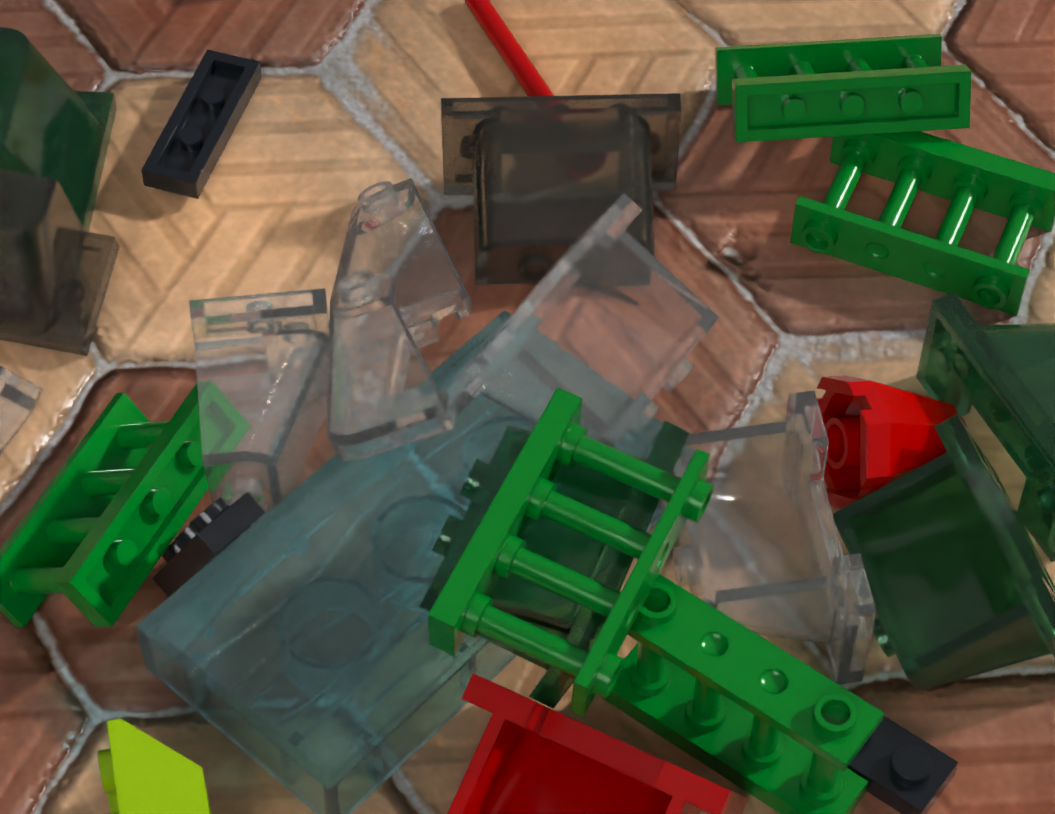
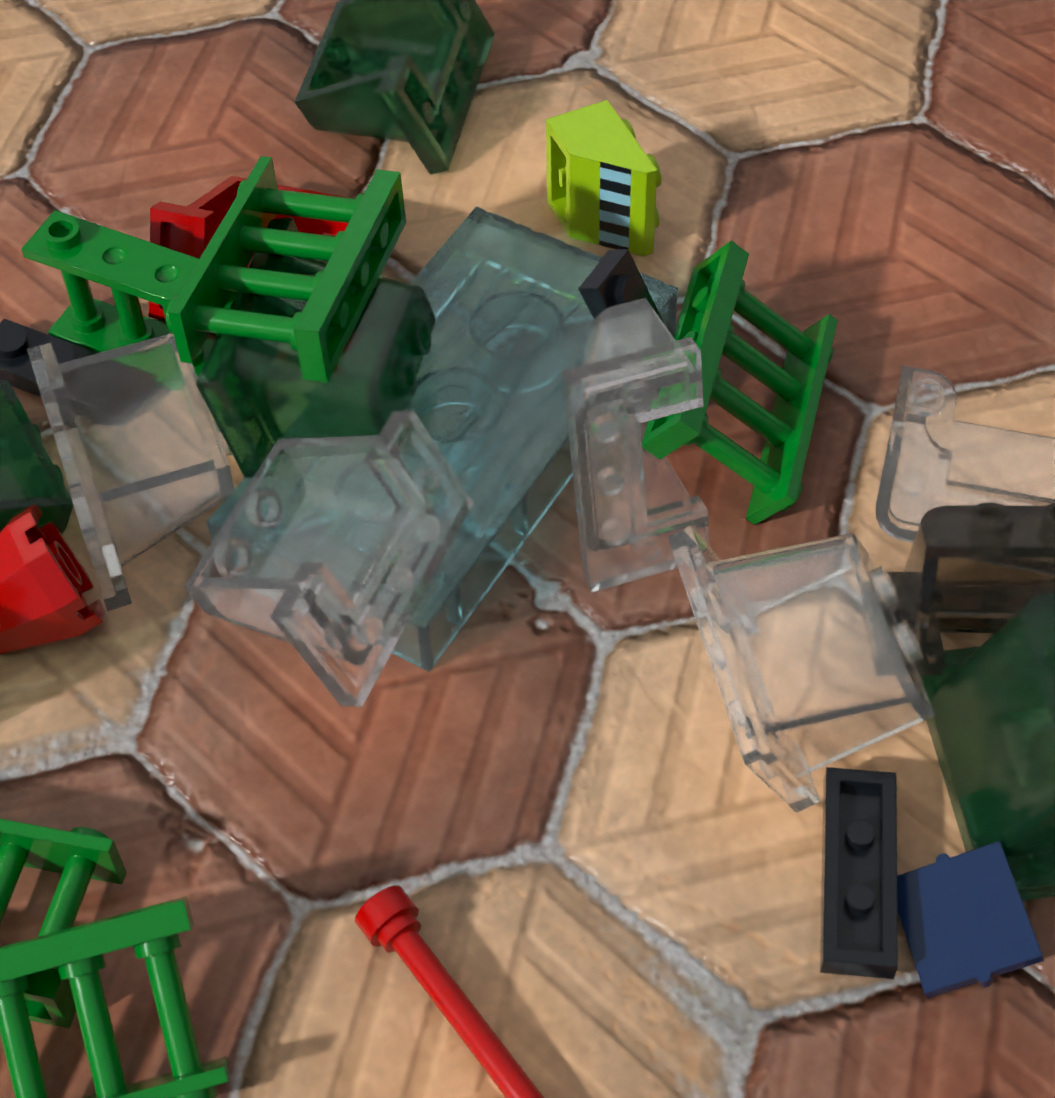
camera: 170 degrees right, 0 degrees up
clear windscreen [326,178,472,461] -> none
clear smoke windscreen [441,93,682,285] -> none
none -> clear windscreen [668,525,935,813]
none -> dark blue piece [897,841,1045,999]

